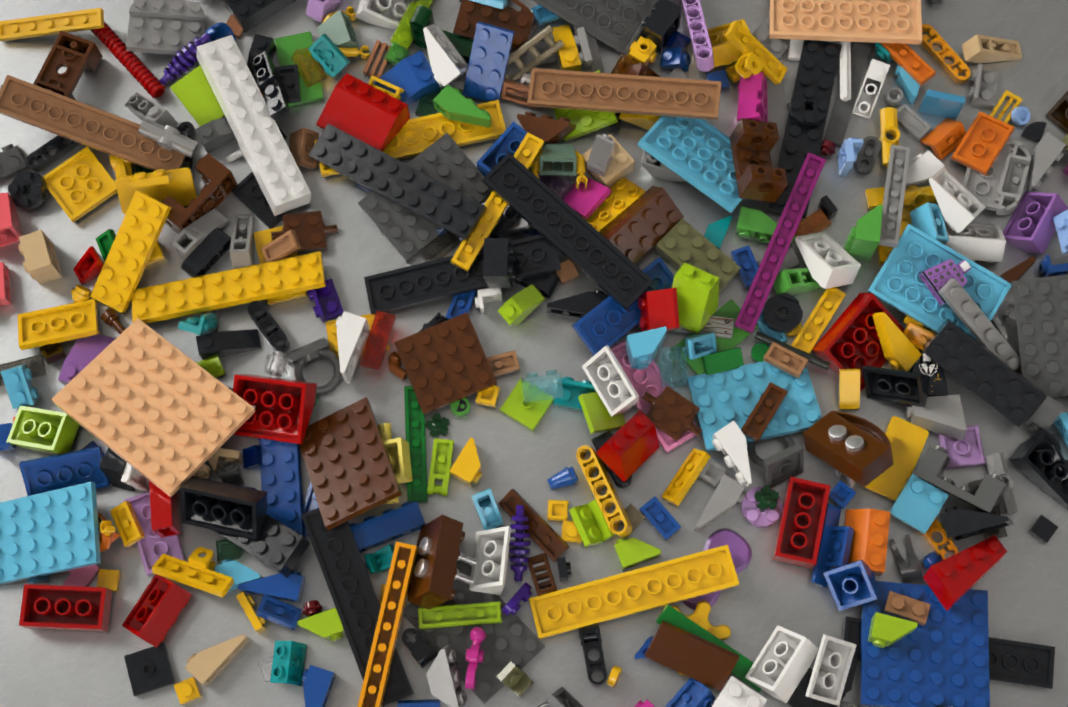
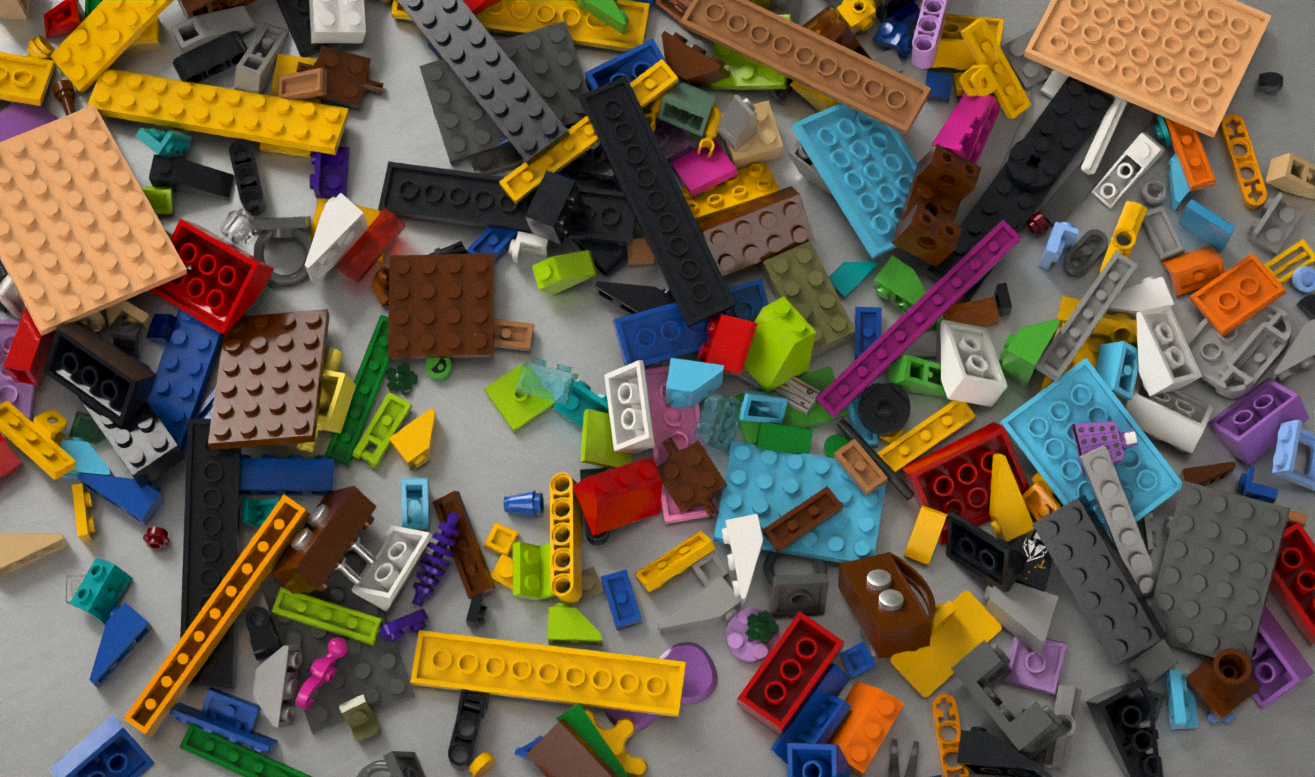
camera: 20 degrees right, 0 degrees up
blue plate [256,594,302,630] -> none
lime slope [297,607,346,642] -> none
yellow plate [476,386,500,408] -> none
reddish brown slope [528,553,558,596] -> none
medium azure slope [890,474,949,534] -> none

